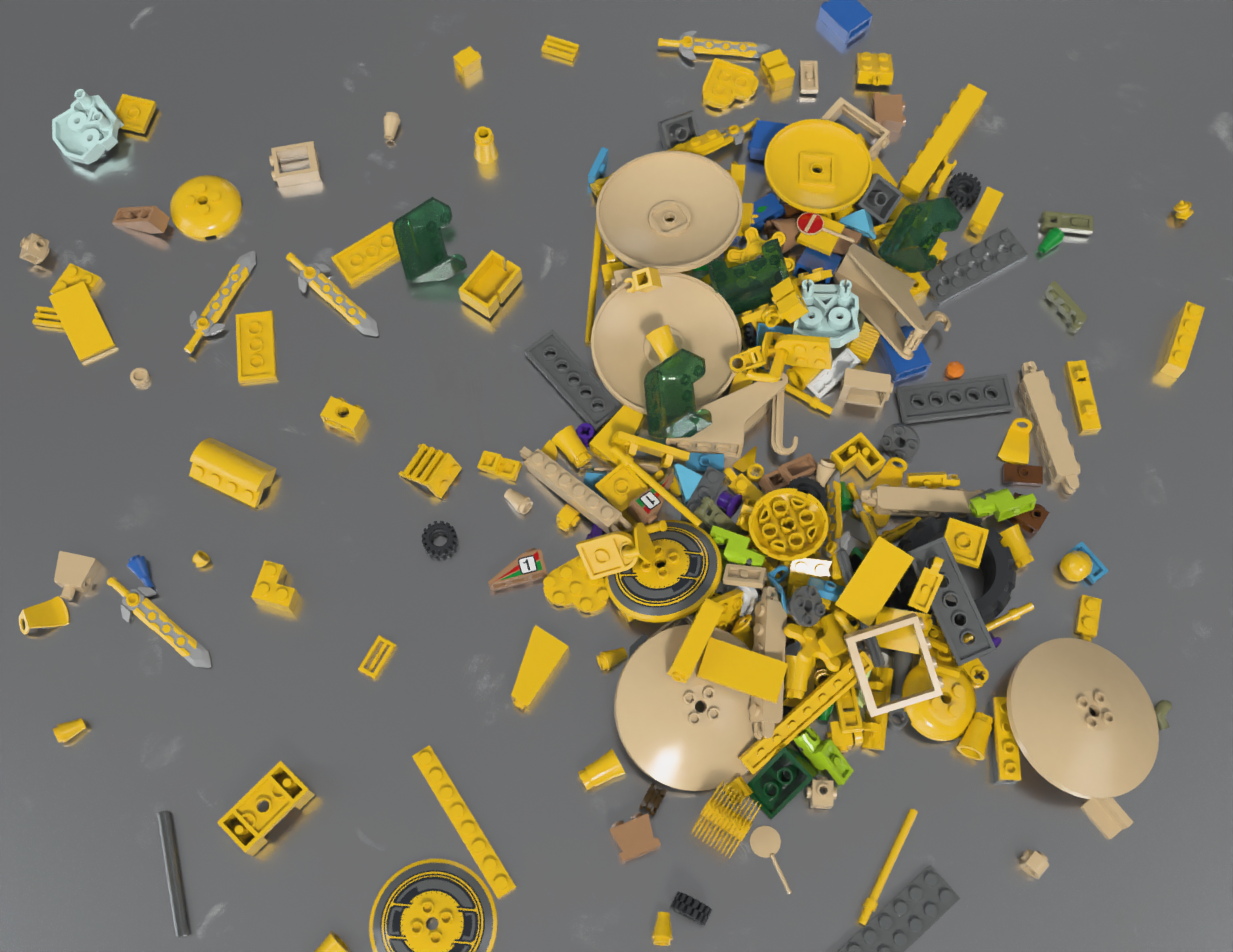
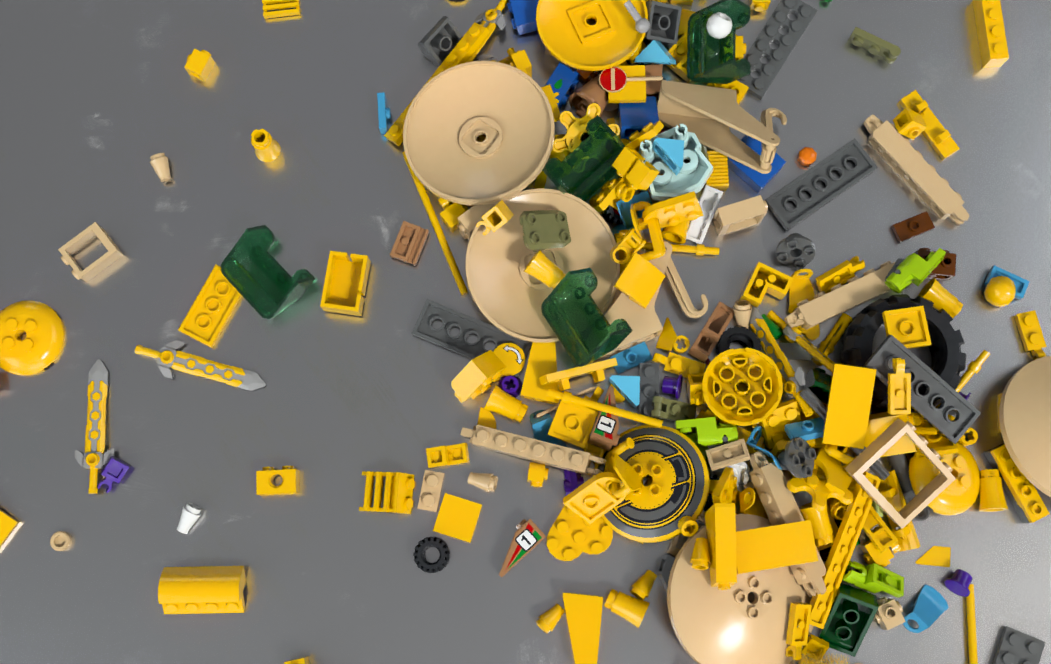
camera: 25 degrees left, 10 degrees up
yellow tile [236,310,277,383] -> none
yellow piece [998,418,1033,465] -> none
none -> dark purple plate [98,456,129,493]
none -> white cone [177,503,202,534]
none -> medium nougat plate [390,221,429,266]
none -> tan plate [417,470,445,512]
none -> yellow tile [433,493,482,543]
none -> yellow hinge [451,350,506,403]
none -> yellow sticker [494,343,525,376]
none -> olive shield [519,210,571,252]
none -> yellow cone [536,604,565,634]
none -> yellow plant [604,589,650,628]
none -> yellow slope [614,252,665,309]
none -> light grey bar [623,0,650,33]
none -> medium azure slope [652,138,684,176]
none -> yellow bush [678,516,698,537]
none -> yellow cone [690,537,711,570]
none -> white piece [706,12,733,39]
none -> yellow plate [785,603,812,660]
none -> yellow brick [893,107,927,140]
none -> dark azure piece [903,584,949,633]
none -> yellow sticker [915,546,951,567]
none -> dark purple piece [944,569,973,597]

